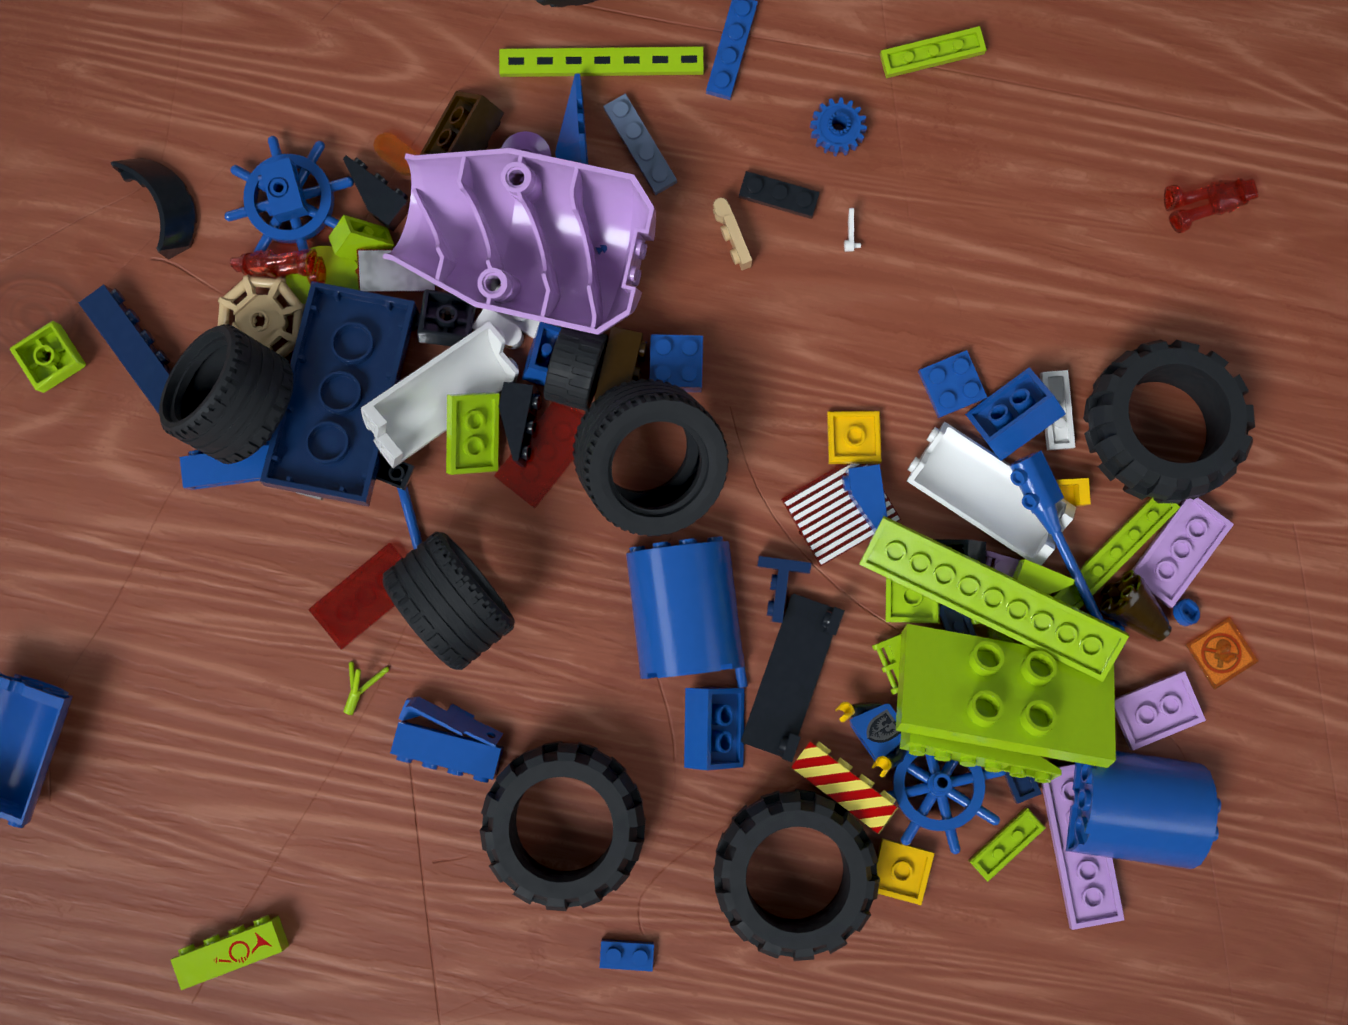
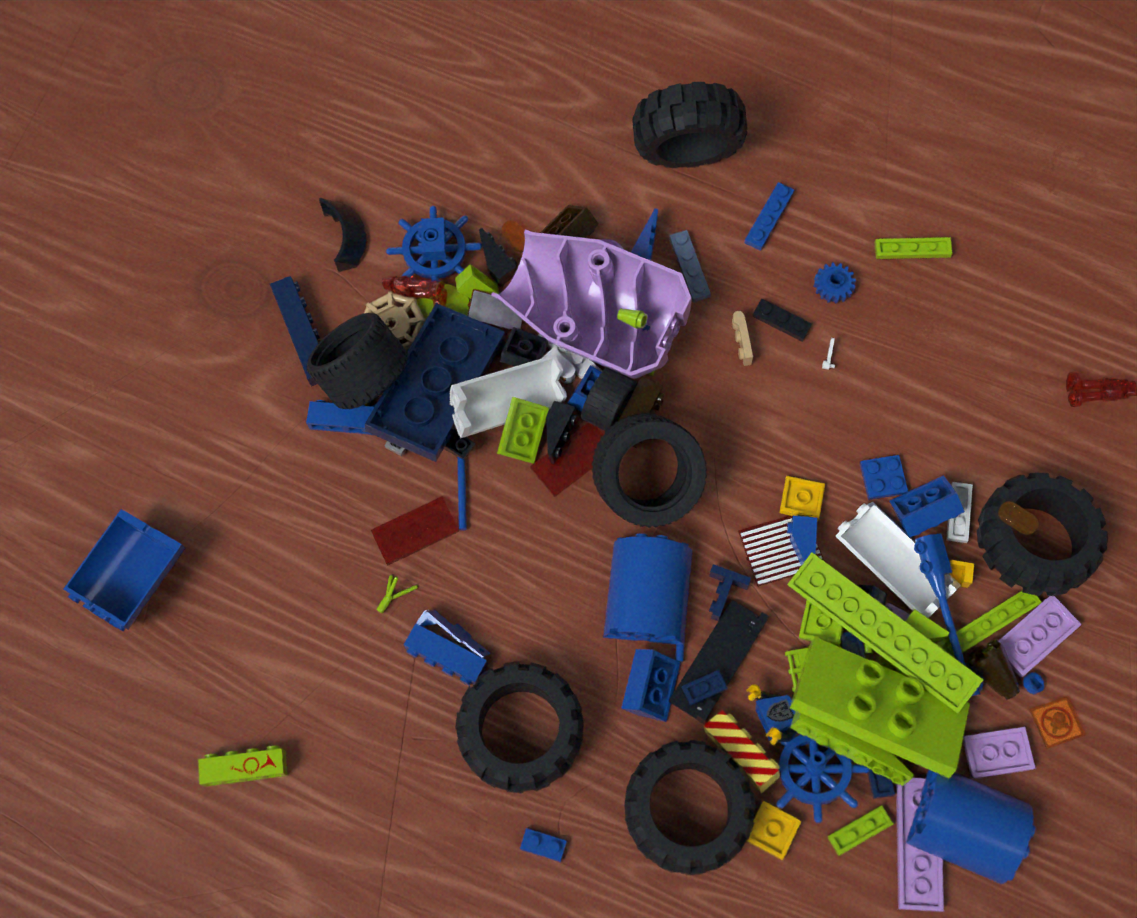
camera: 15 degrees right, 15 degrees down
lime brick [10,321,86,393] -> none
black tyre [383,532,515,670] -> none
lime tile [499,47,704,77] -> none
blue brick [650,334,703,392] -> none
none -> lime cone [617,308,648,329]
none -> dark blue plate [681,670,728,706]
none -> clear orange tile [998,502,1039,535]

